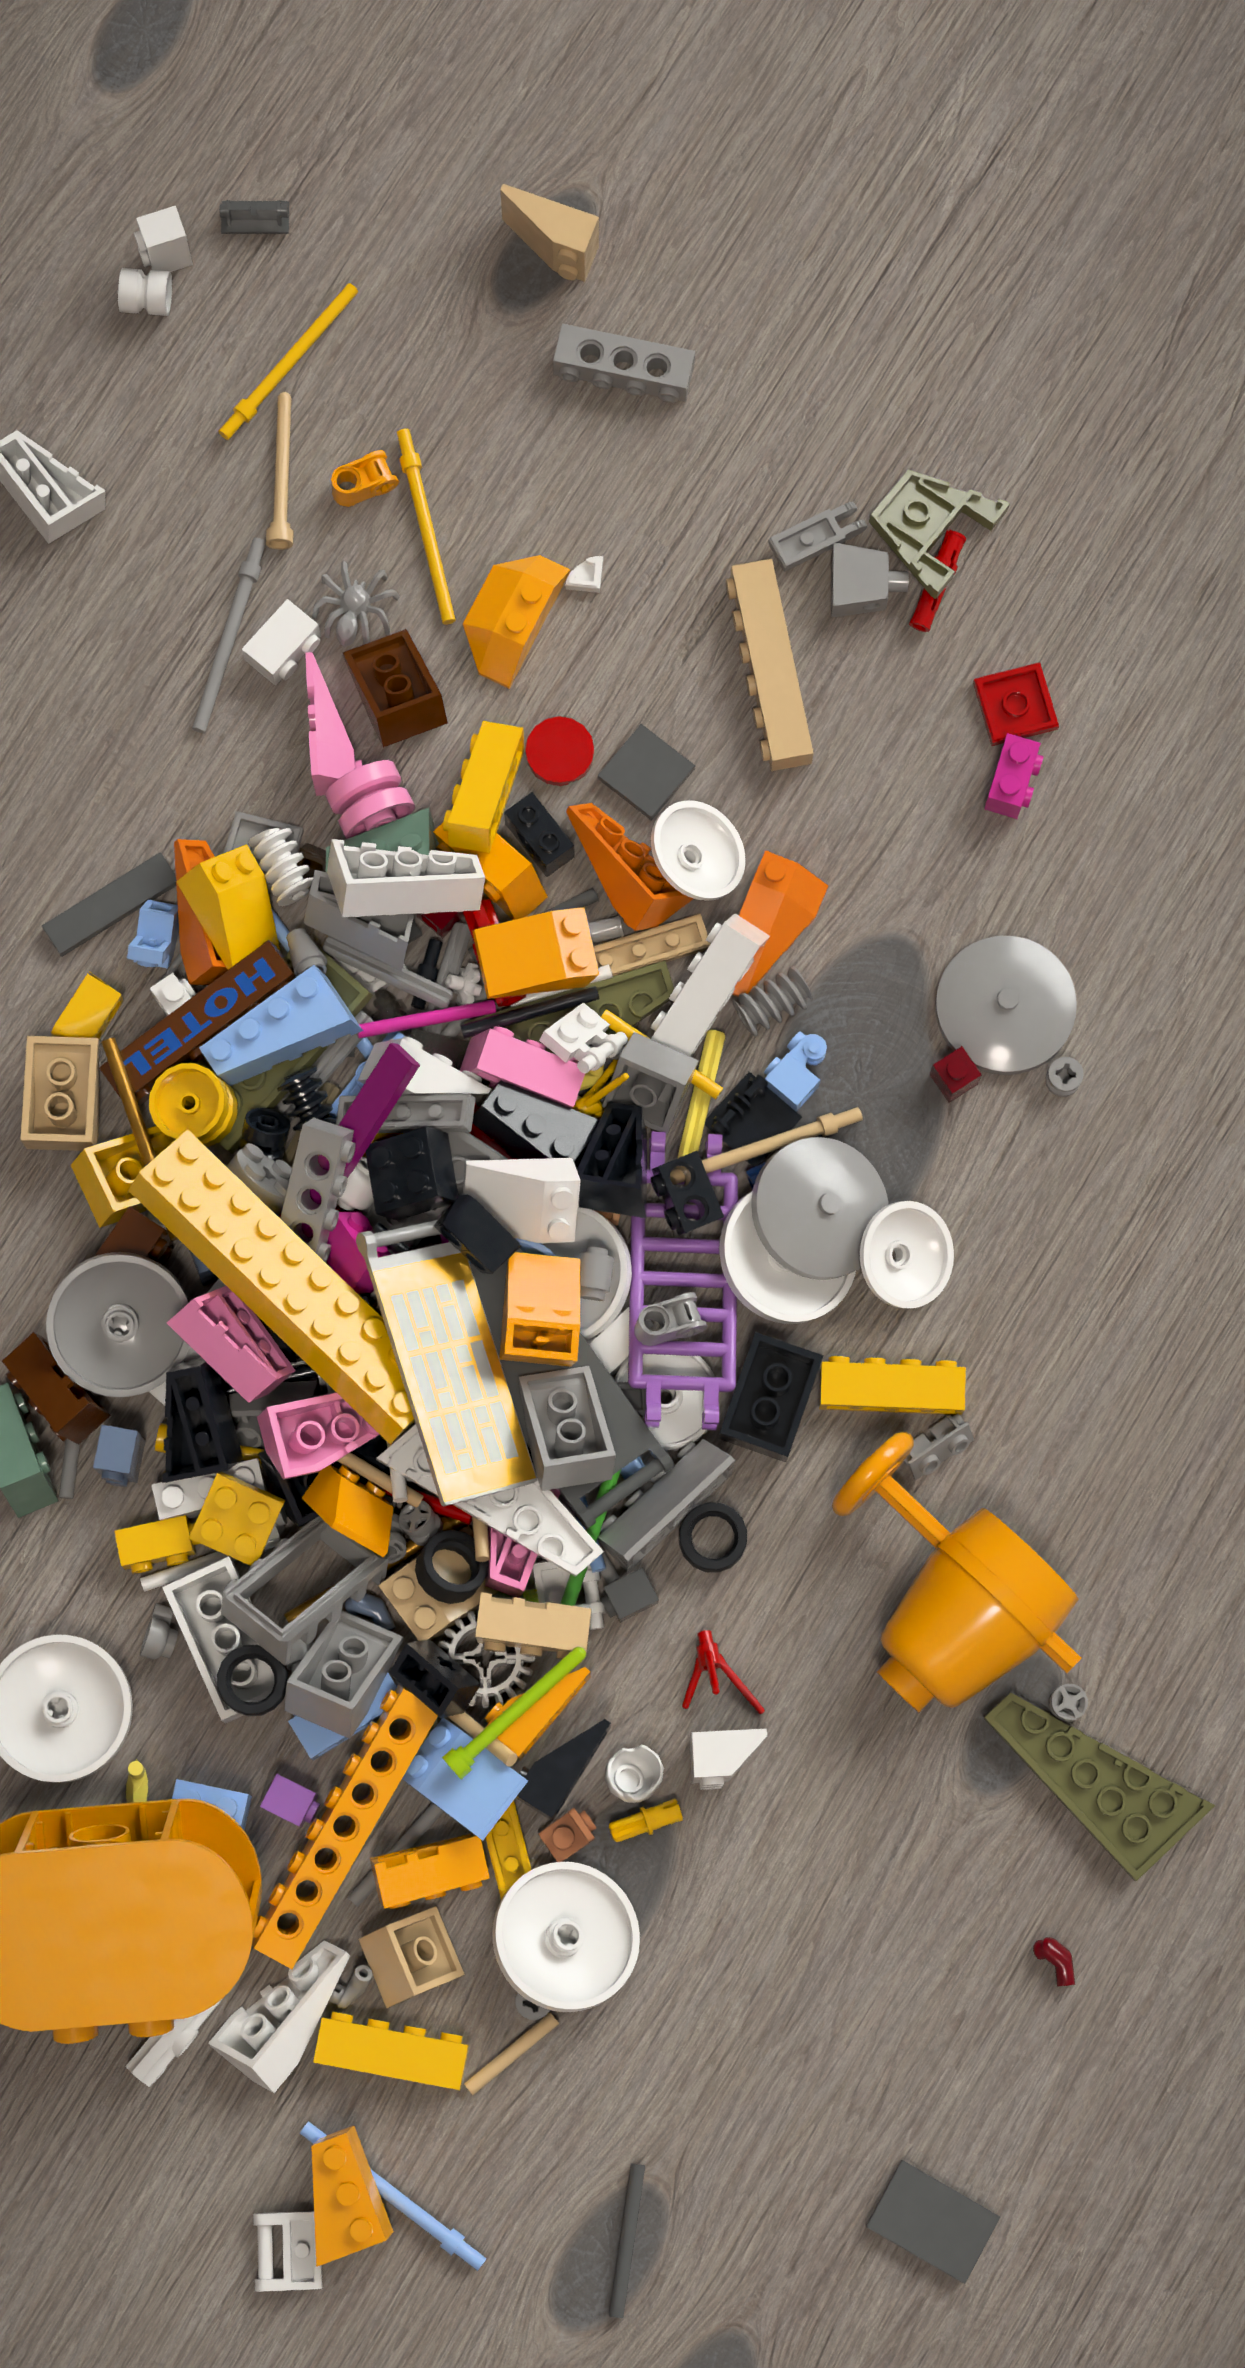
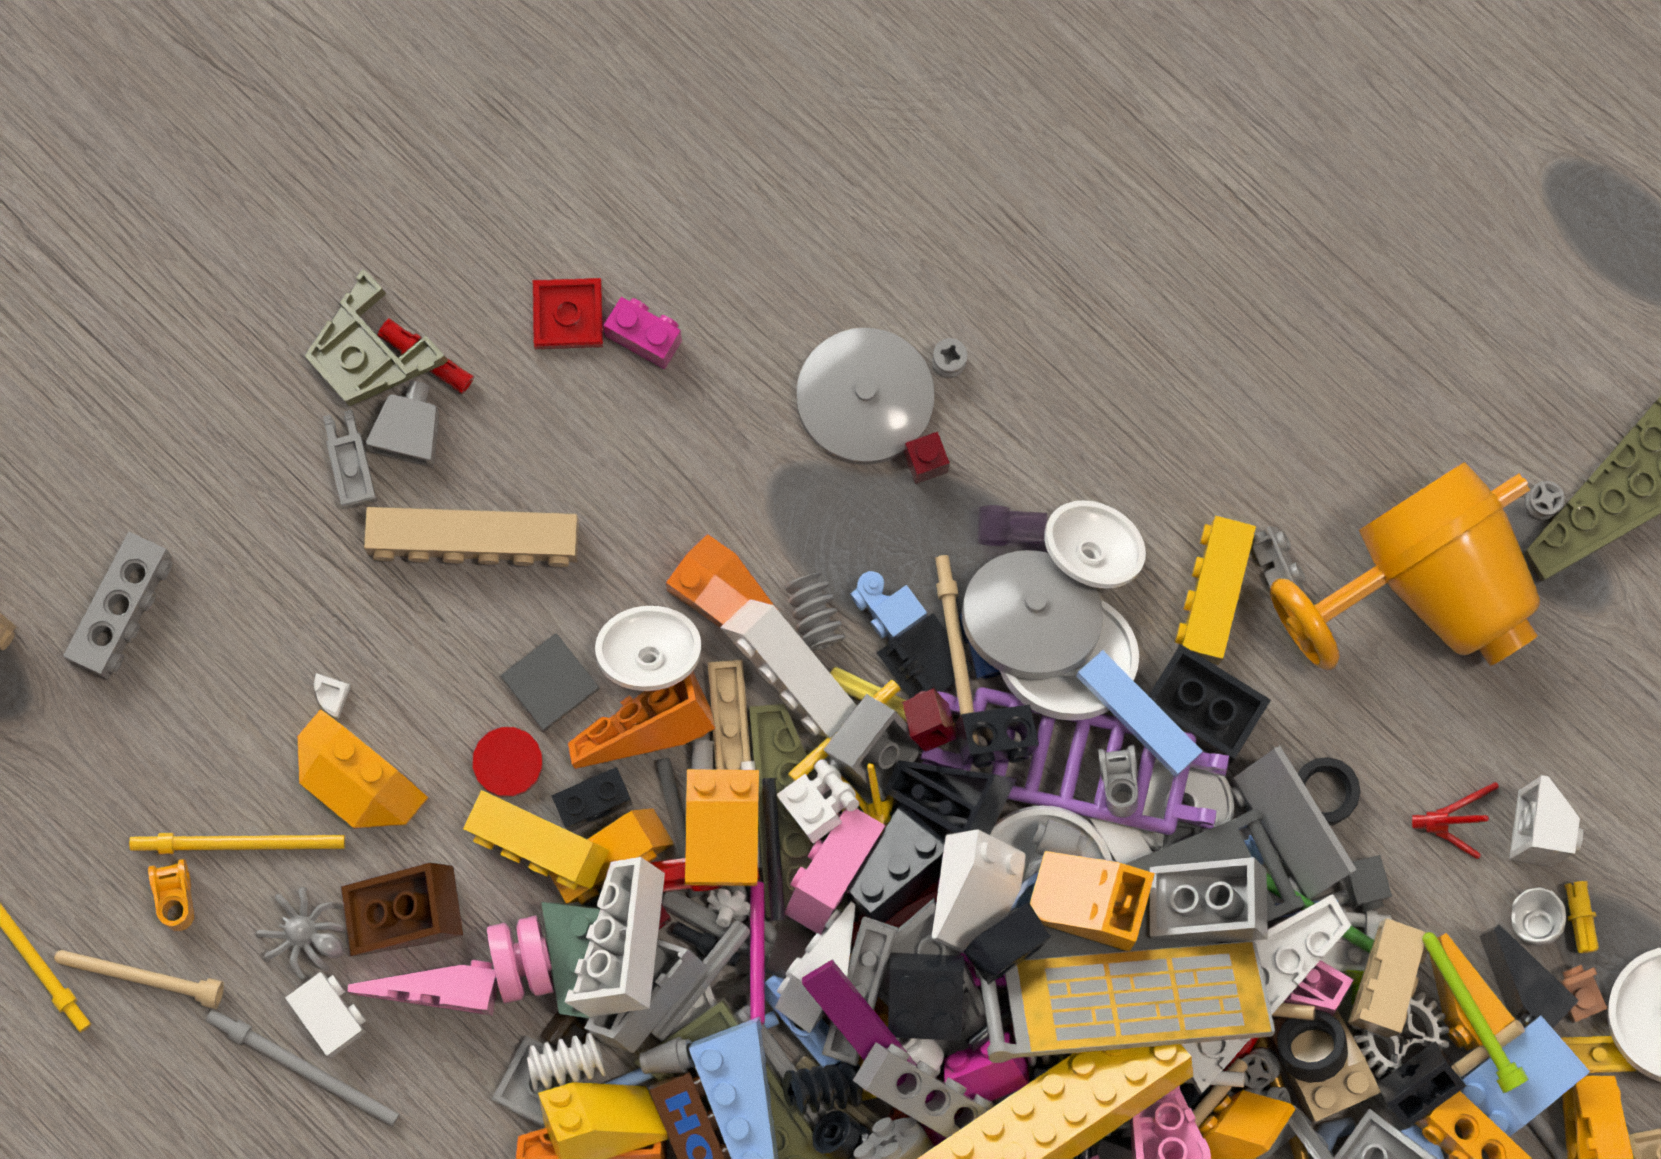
camera: 80 degrees left, 0 degrees up
none -> dark red brick [902,688,957,752]
none -> clear purple piece [978,505,1048,546]
none -> light blue tile [1076,650,1202,778]

